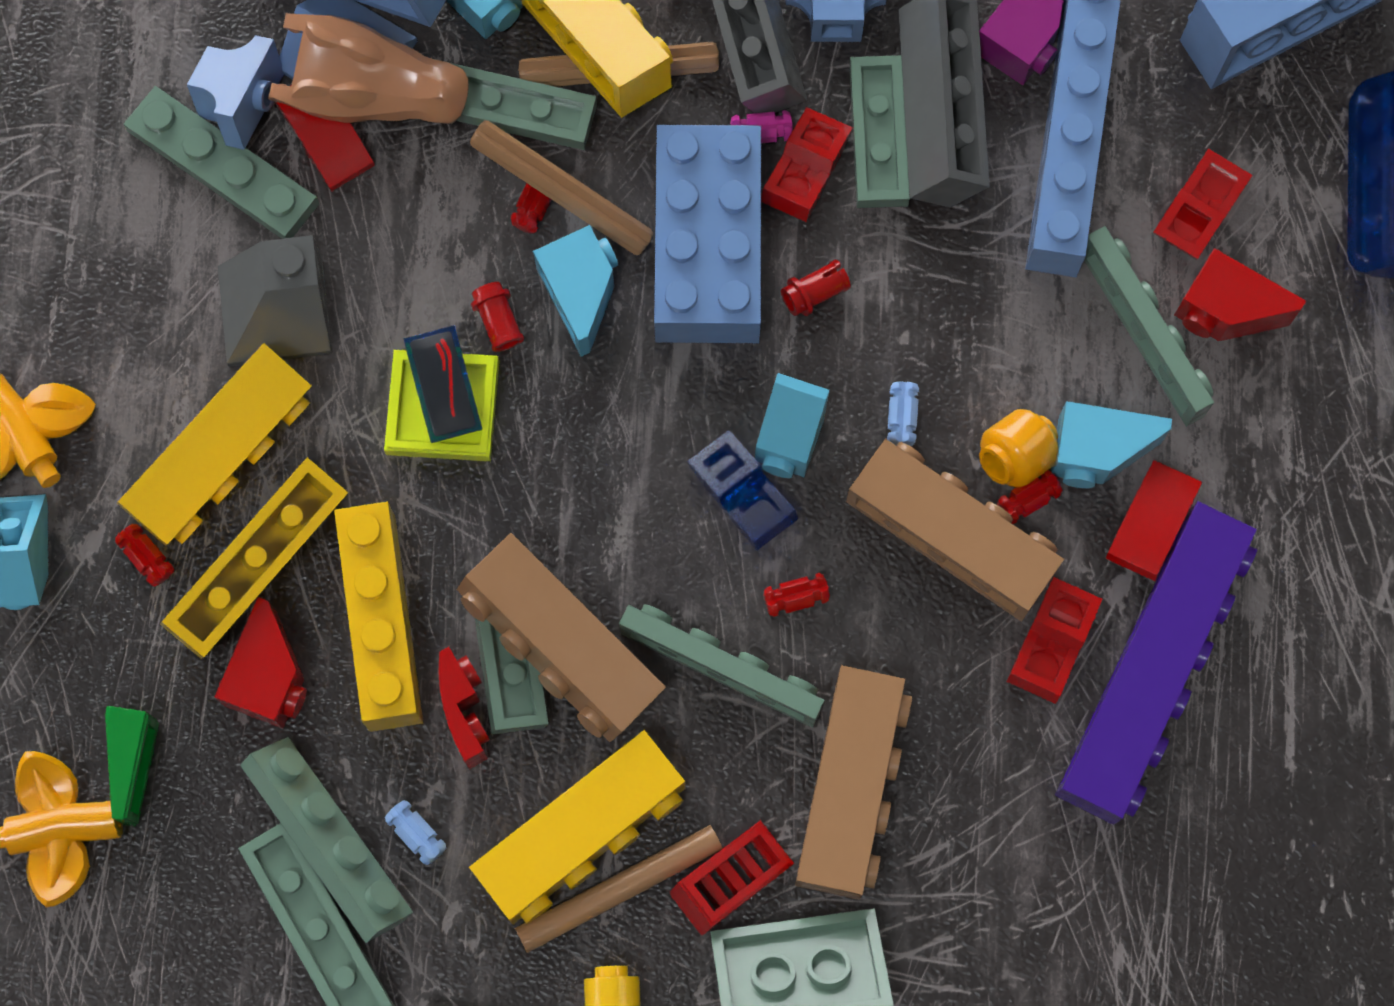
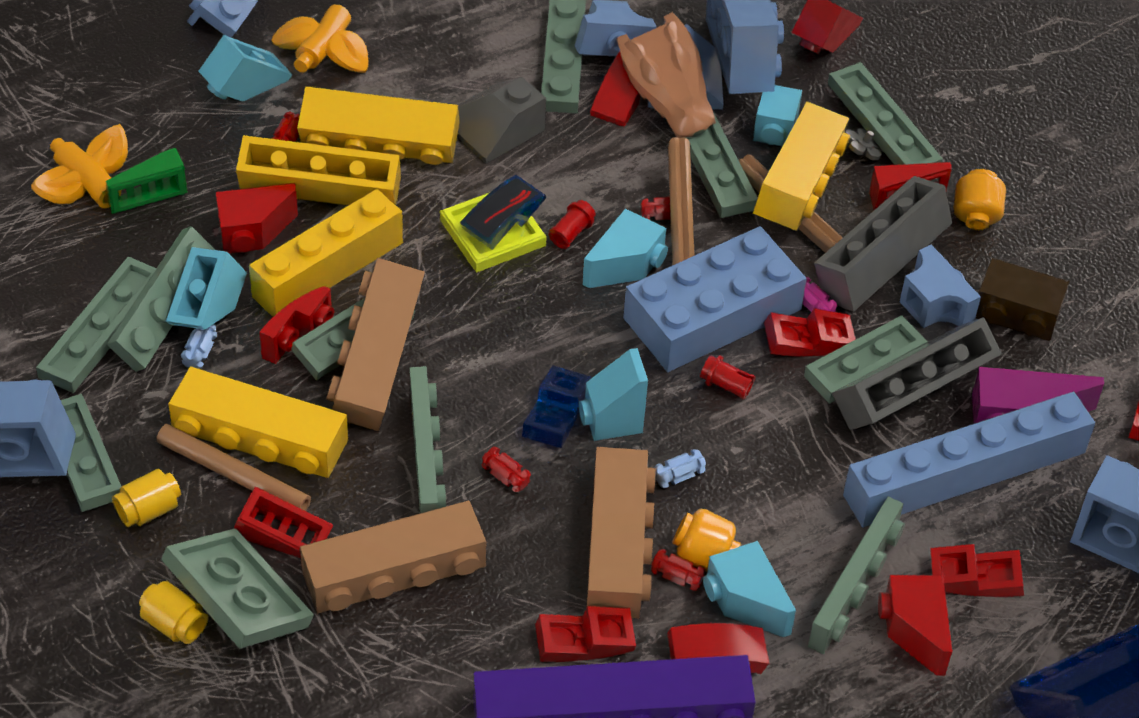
camera: 55 degrees right, 25 degrees down
none -> medium azure slope [166,247,247,330]

